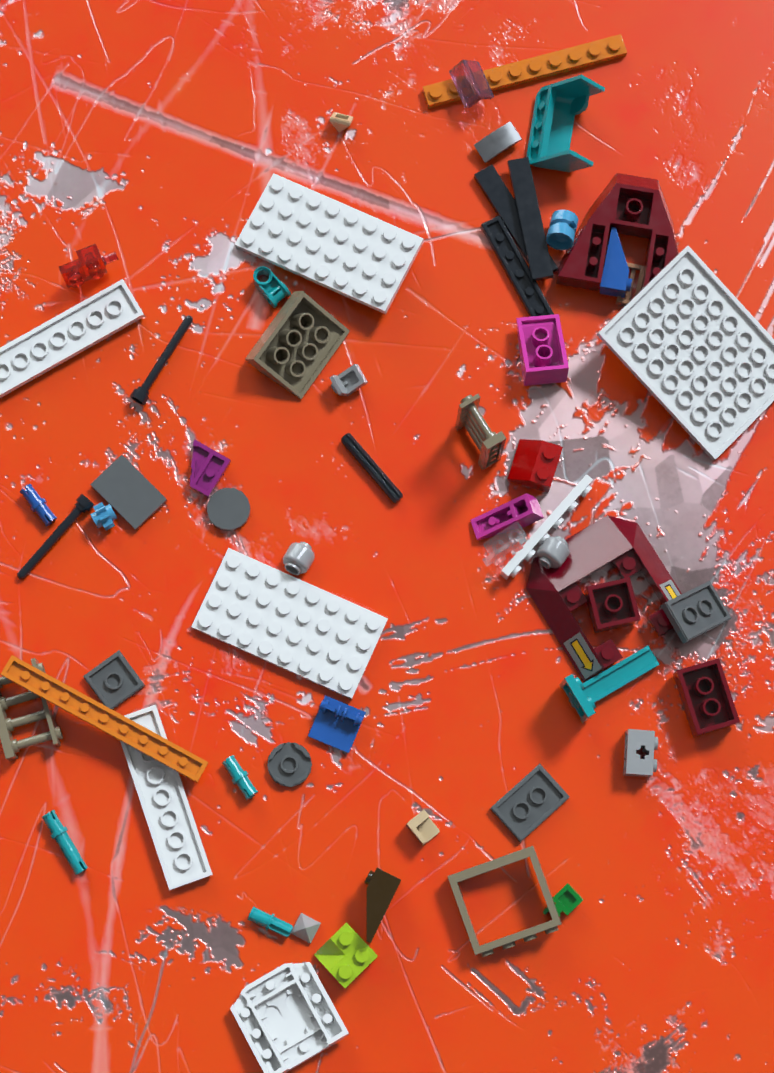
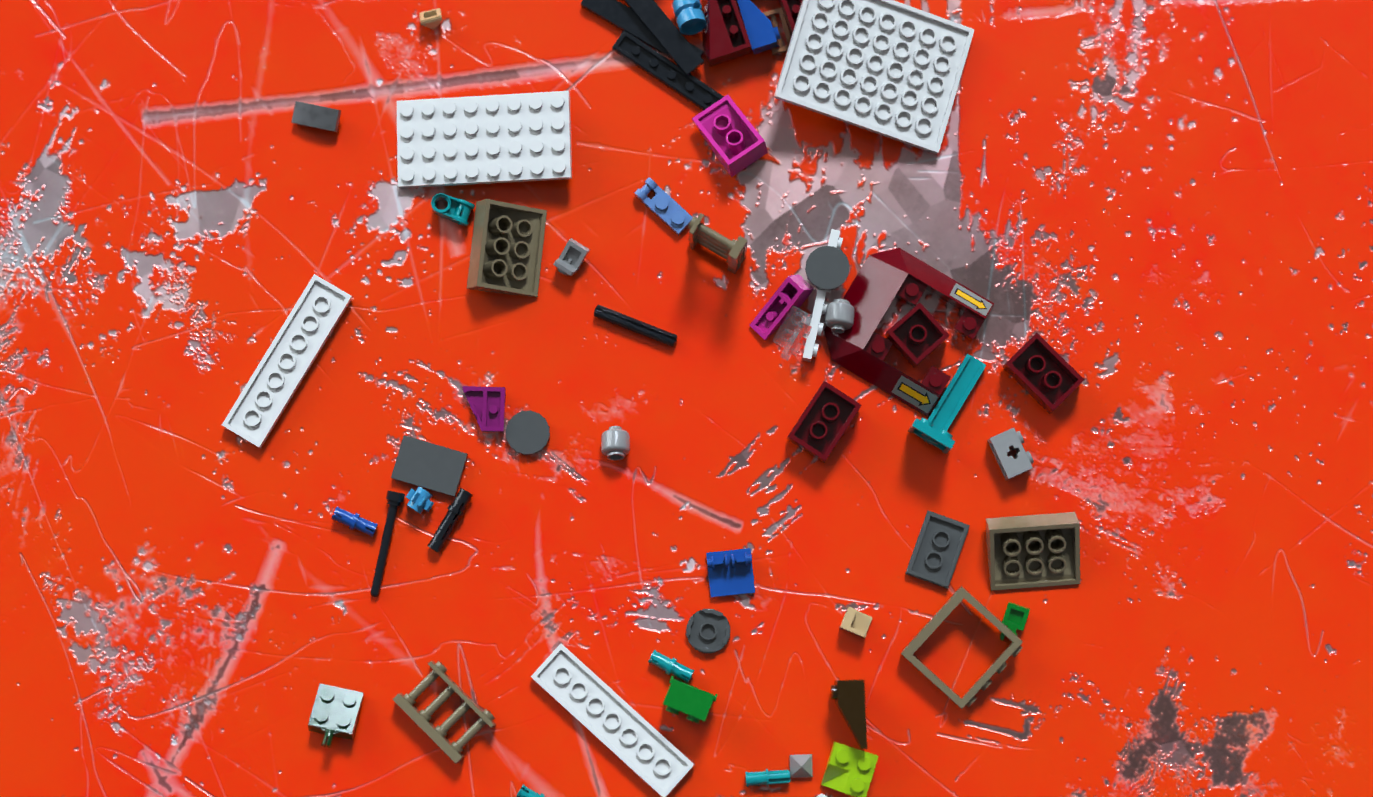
camera: 20 degrees left, 5 degrees up
orange plate [0,655,209,783] -> none
clear red plate [59,244,118,288] -> none
dark grey tile [83,650,145,710] -> none
black piece [130,315,193,405] -> none
white plate [191,548,388,699] -> none
red slope [507,439,563,493] -> none
dark grey tile [661,581,732,644] -> none
none -> flat silver slope [291,101,341,132]
none -> black pin [427,488,473,553]
none -> medium blue plate [634,177,693,235]
none -> green brick [663,676,718,724]
none -> dark red brick [787,381,861,463]
none -> dark grey tile [805,246,850,291]
none -> dark tan slope [986,512,1080,590]

